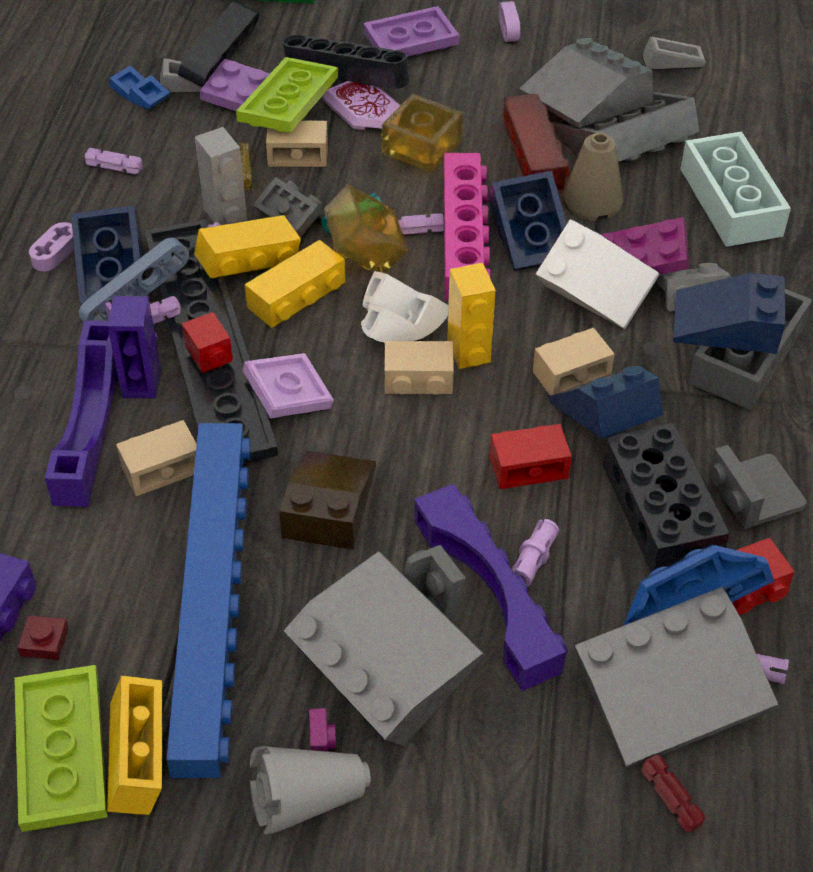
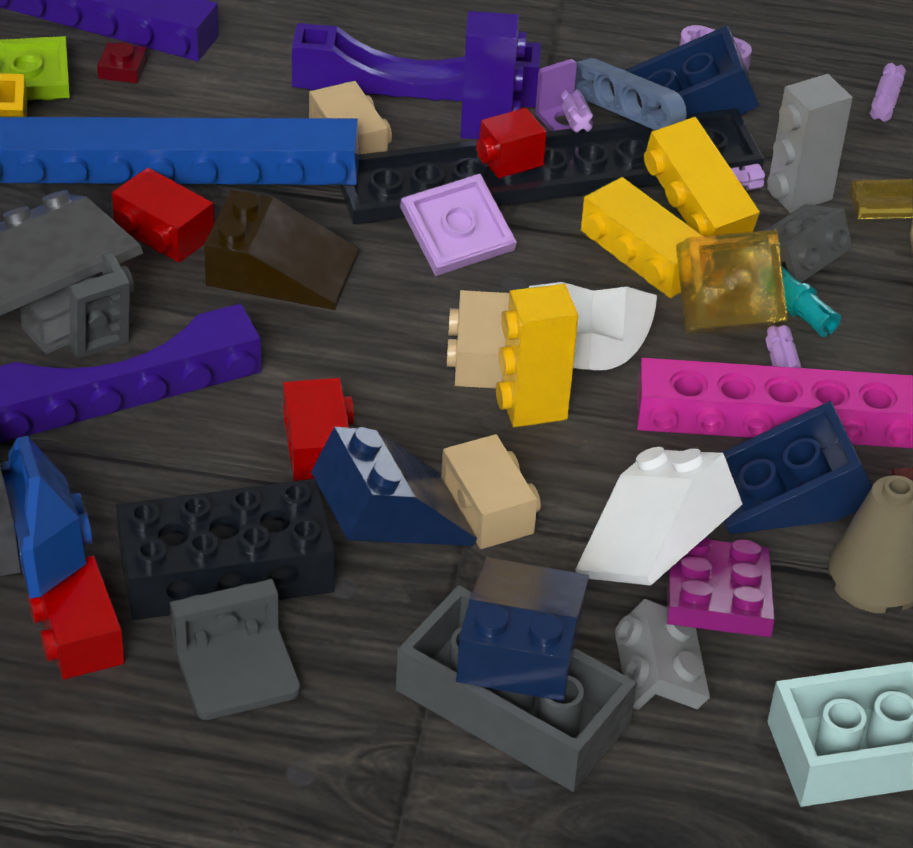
camera: 90 degrees right, 5 degrees down
lavender pin [511,519,559,587] -> none
none -> red brick [112,167,214,263]

